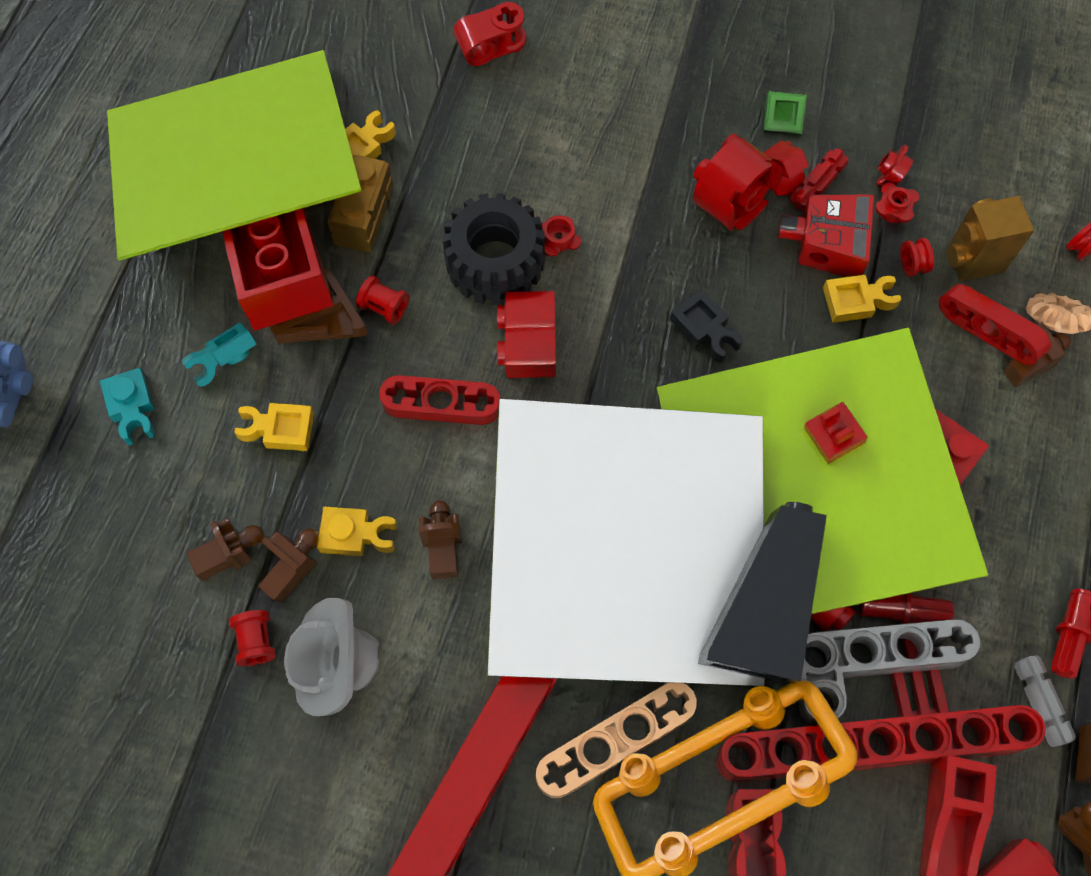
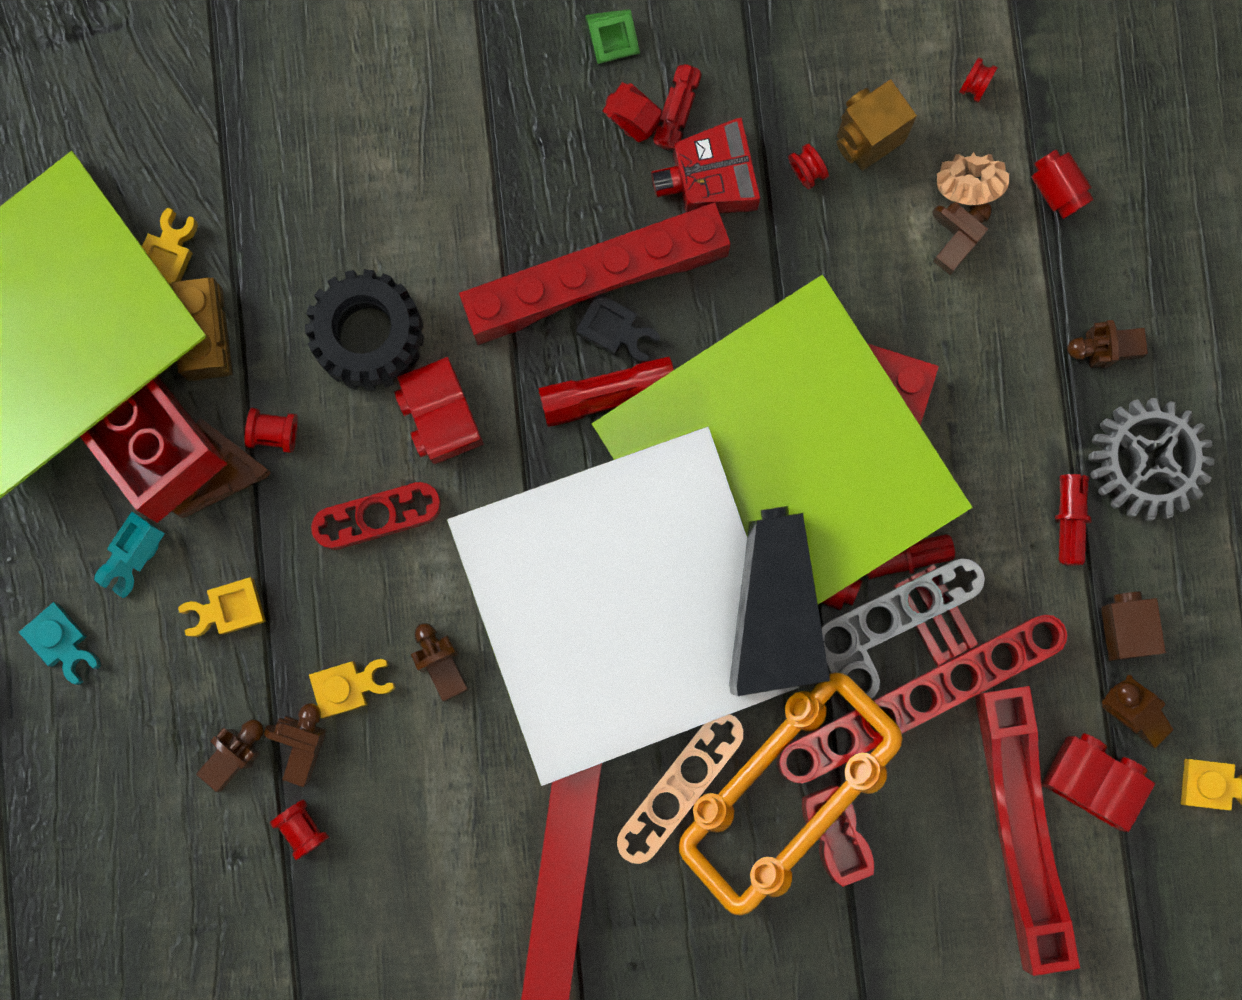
camera: 20 degrees left, 15 degrees up
light grey hat [284,598,379,716] -> none
red piece [453,2,527,66] -> none
red plate [542,215,581,257] -> none
red brick [693,133,783,231] -> none
red tile [804,401,868,464] -> none
yellow plate [823,275,902,323] -> none
red plate [875,182,919,223] -> none
red plate [876,144,913,186] -> none
red beam [939,284,1051,365] -> none
light grey axle [1014,655,1076,747] -> none
none -> red arch [459,202,731,345]
none -> red axle [538,356,674,427]

